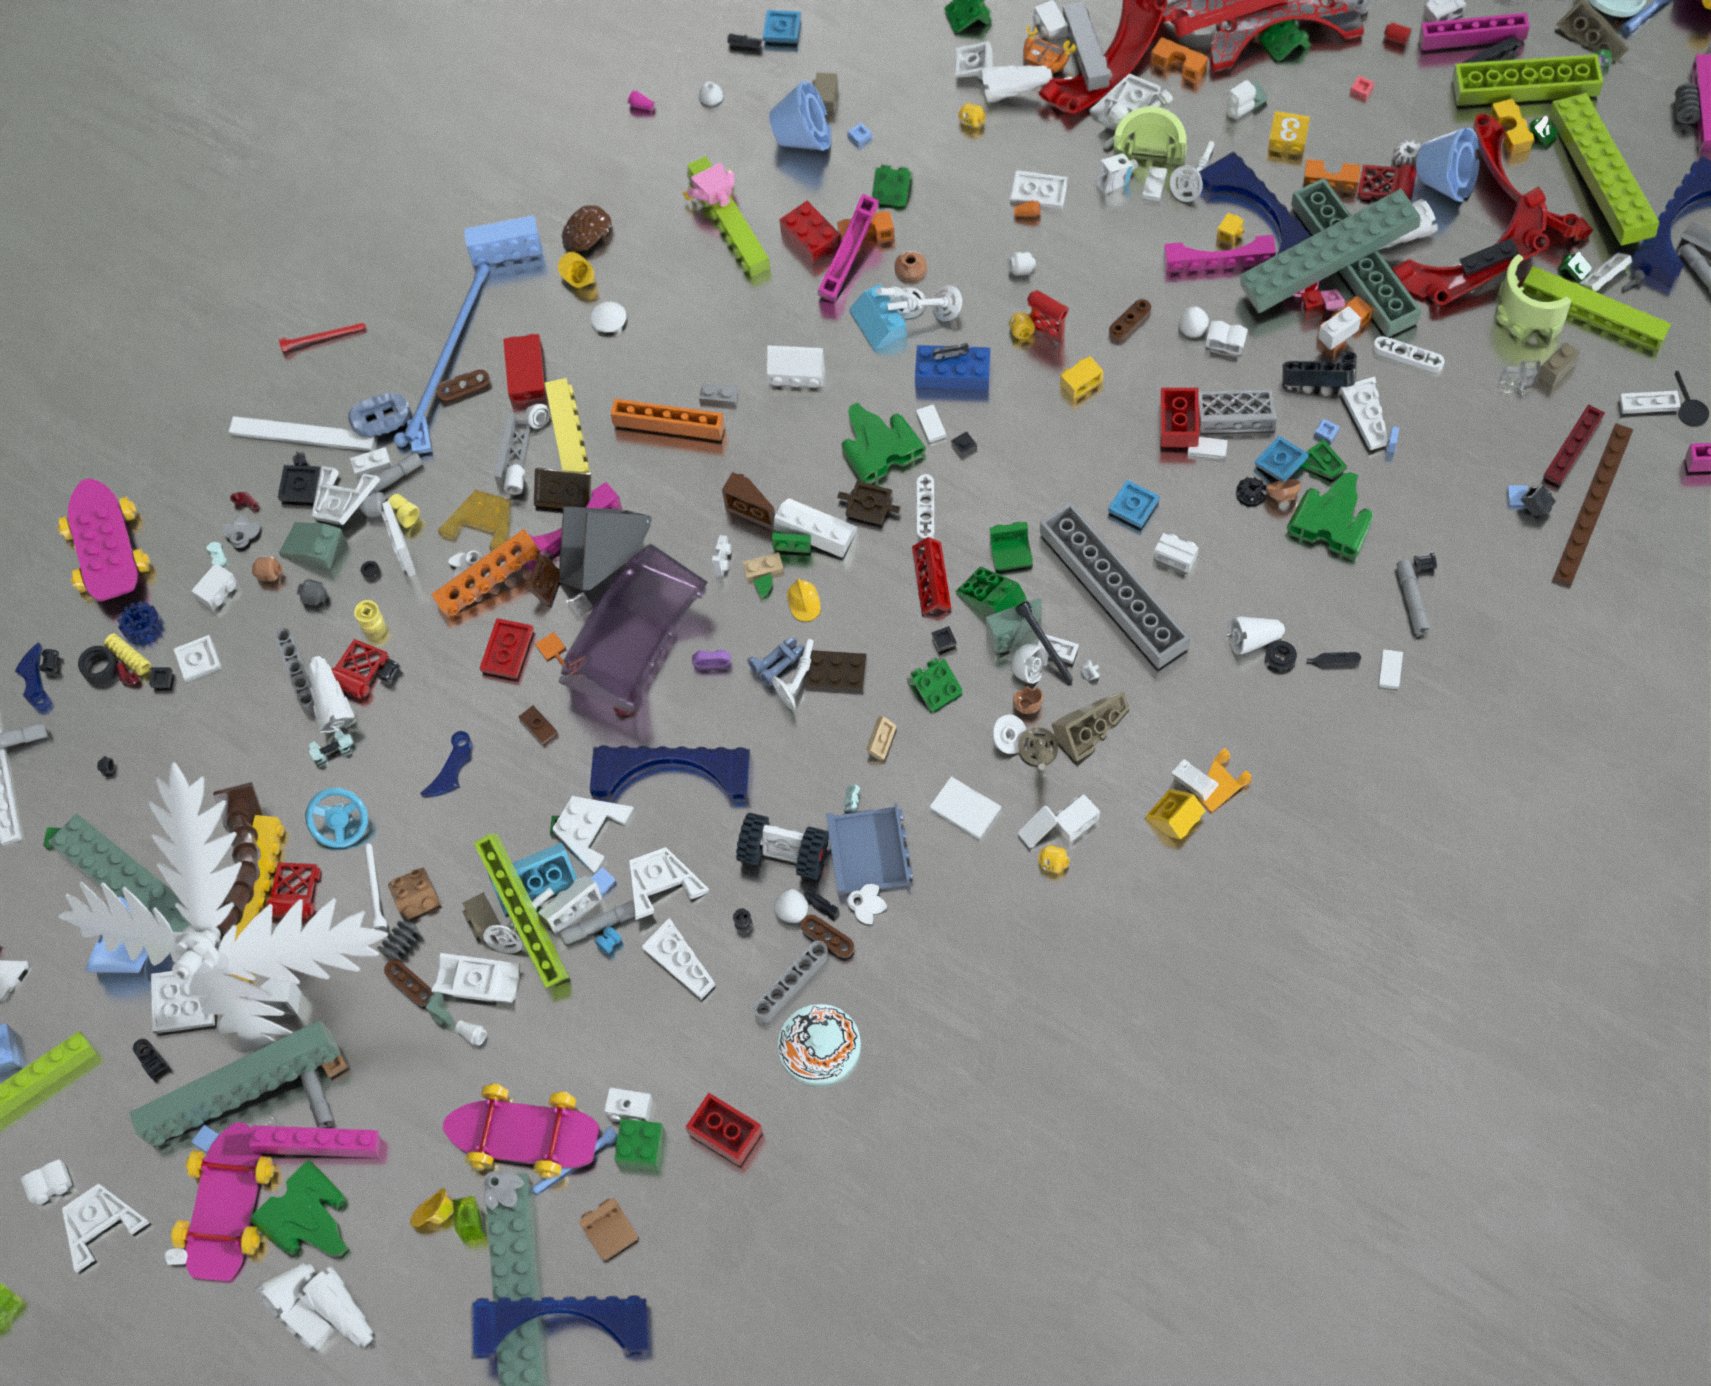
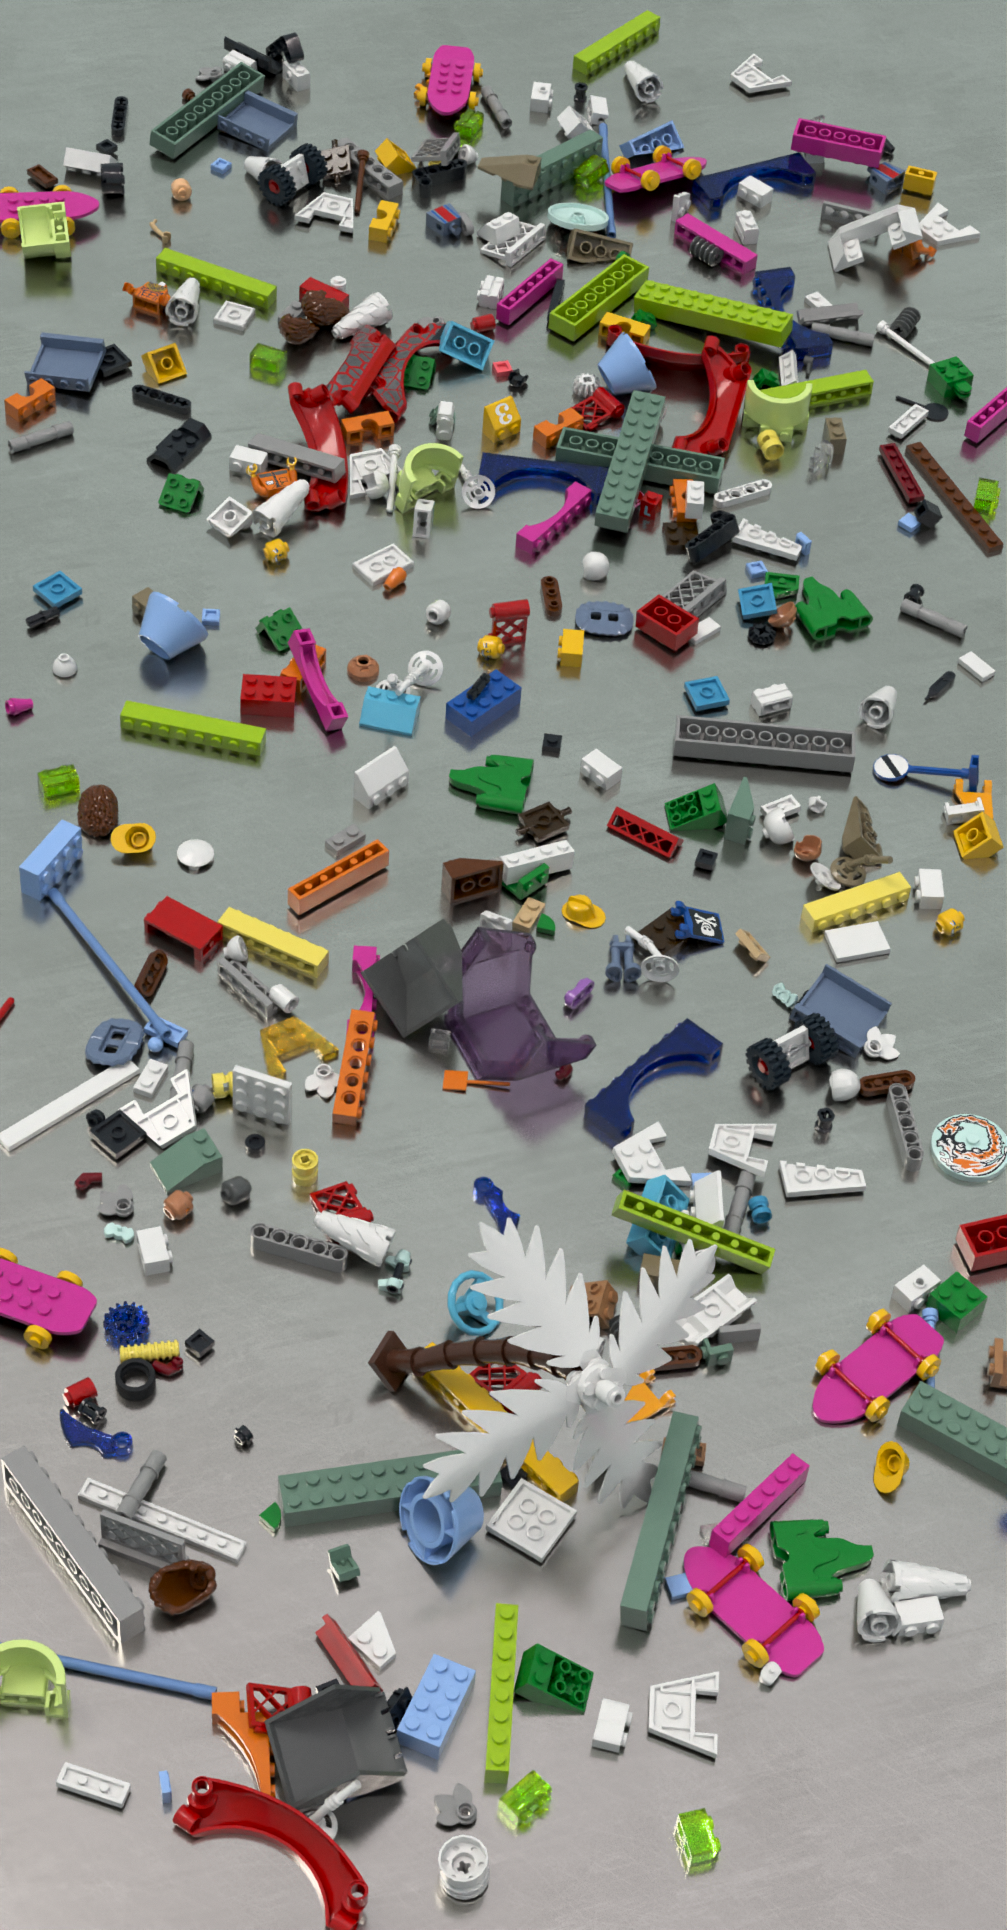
camera: 60 degrees left, 15 degrees down
black piece [133,1038,169,1079] -> none
white tile [173,635,222,683] -> none
black bush [376,658,401,684] -> none
clear neon green piece [453,1196,485,1241] -> none
white cone [455,1020,487,1045] -> none
red plate [479,618,534,679] -> none
light grey plate [484,1171,524,1210] -> none
reddish brown plate [518,705,558,745] -> none
reddish brown plate [525,554,559,605] -> none
dark brown plate [534,468,592,508] -> none
bright pink torso [682,163,735,206] -> none
black axle [803,888,839,918] -> none
green bracket [906,657,962,711] -> none
white tile [916,404,947,443] -> none
white beam [917,474,934,541] -> none
green bracket [989,522,1033,571] -> none
black piece [1015,600,1073,683] -> none
white tile [1018,806,1059,848] -> none
white plate [1142,166,1167,202] -> none
white brick [1206,321,1248,355] -> none
yellow brick [1216,213,1245,246] -> none
black gear [1265,641,1297,670] -> none
bright pink plate [1320,289,1345,311] -> none
black plate [1459,238,1519,277] -> none
none -> clear neon green brick [37,764,80,799]
none -> red brick [63,1377,98,1408]
none -> sand green bracket [328,1544,360,1582]
none -> medium azure slope [439,321,494,371]
none -> black arm [508,369,529,388]
none -> green slope [514,1643,594,1714]
none -> sand blue piece [575,601,634,636]
none -> white brick [580,749,622,791]
none -> light orange flag [624,1369,676,1423]
none -> dark brown plate [662,522,698,550]
none -> flag [670,901,725,944]
none -> light grey tile [717,1322,761,1344]
none -> light yellow wheel [757,429,784,461]
none -> light yellow brick [801,872,911,933]
none -> blue piece [873,754,979,792]
none -> clear neon green brick [973,477,1001,515]

